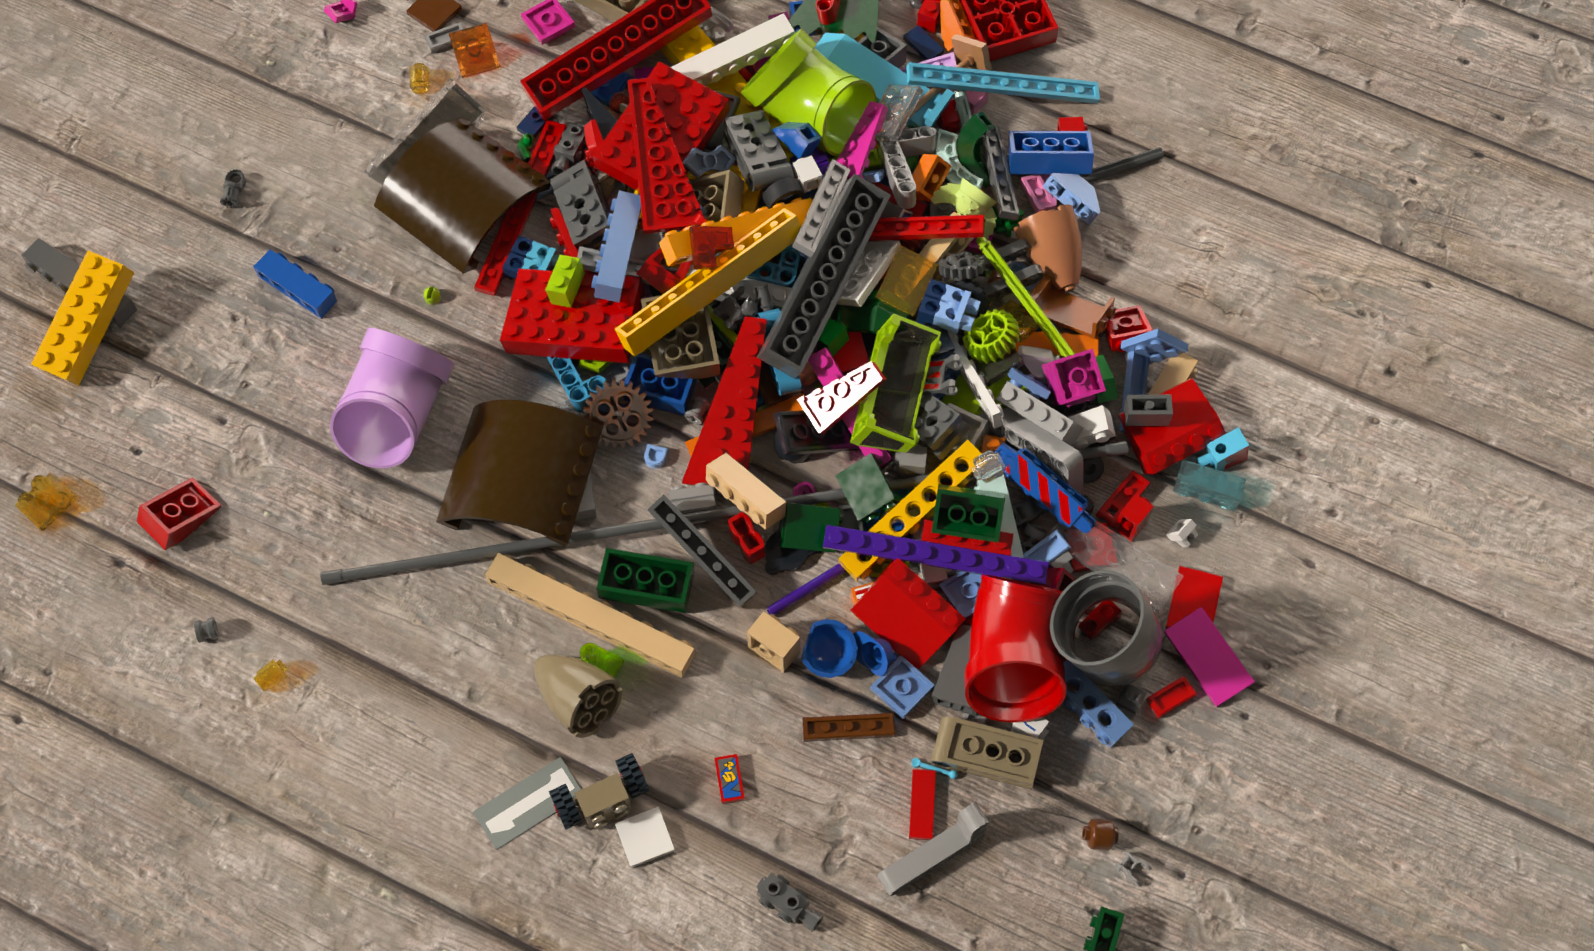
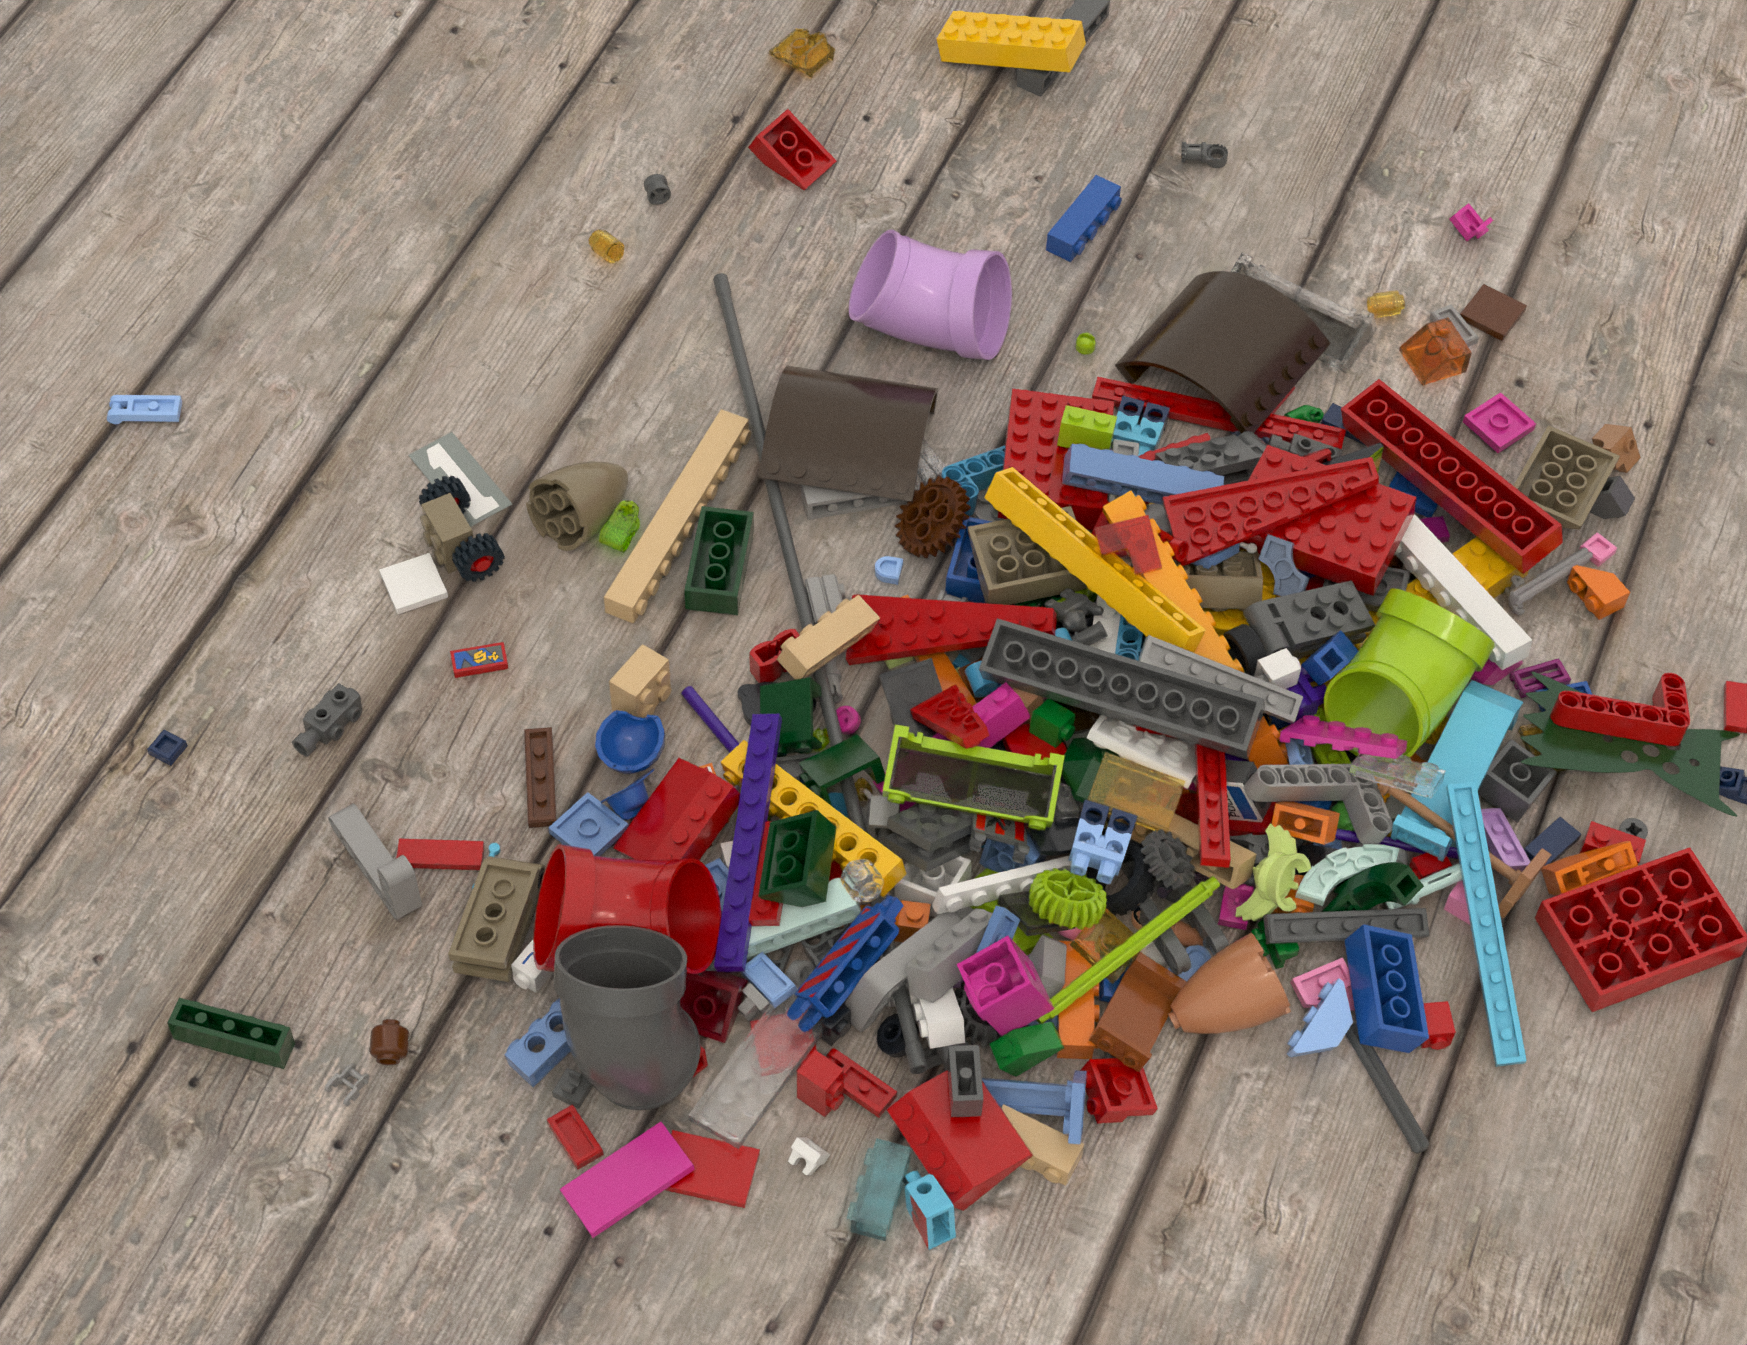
camera: 85 degrees right, 10 degrees down
dark grey brick [647,494,756,608] -> none

